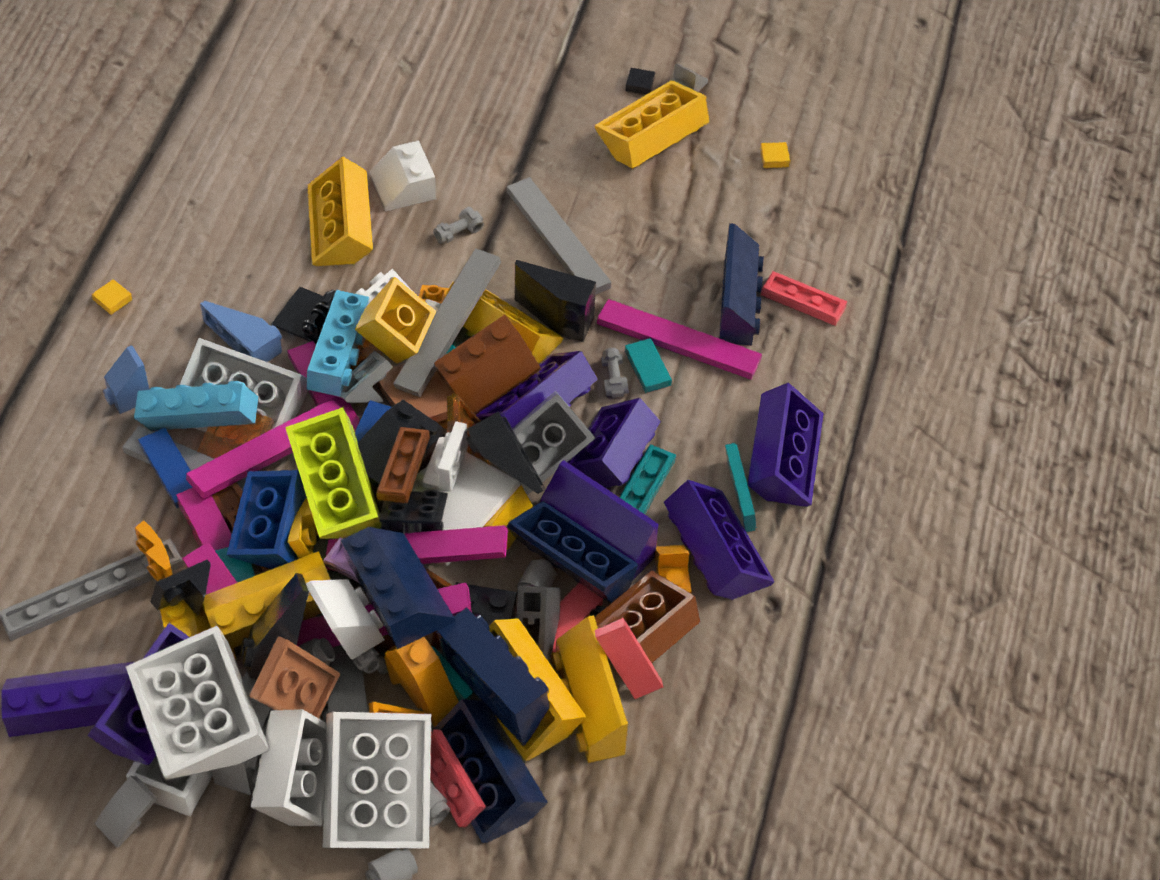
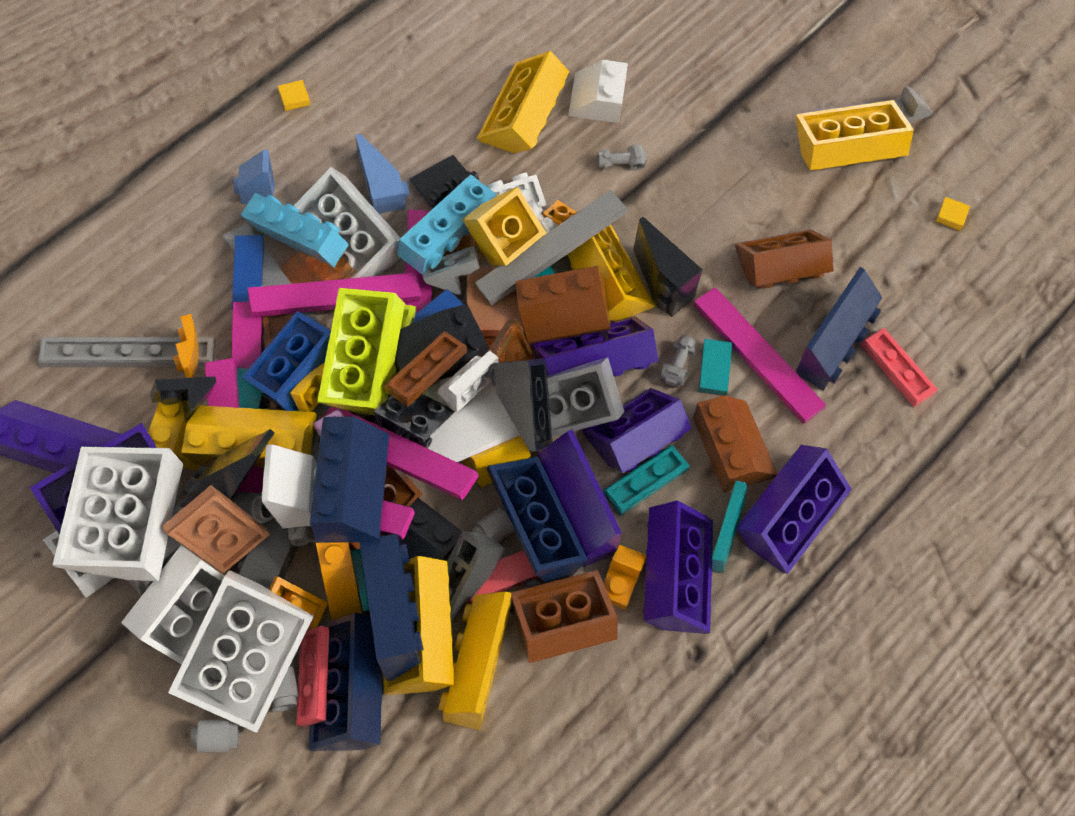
camera: 25 degrees right, 10 degrees up
light grey slope [95,776,158,848] -> none
light grey tile [507,177,611,295] -> none
coral tile [594,618,663,699] -> none
black tile [625,68,655,95] -> none
none -> dark orange slope [693,395,777,493]
none -> dark orange slope [735,229,834,289]

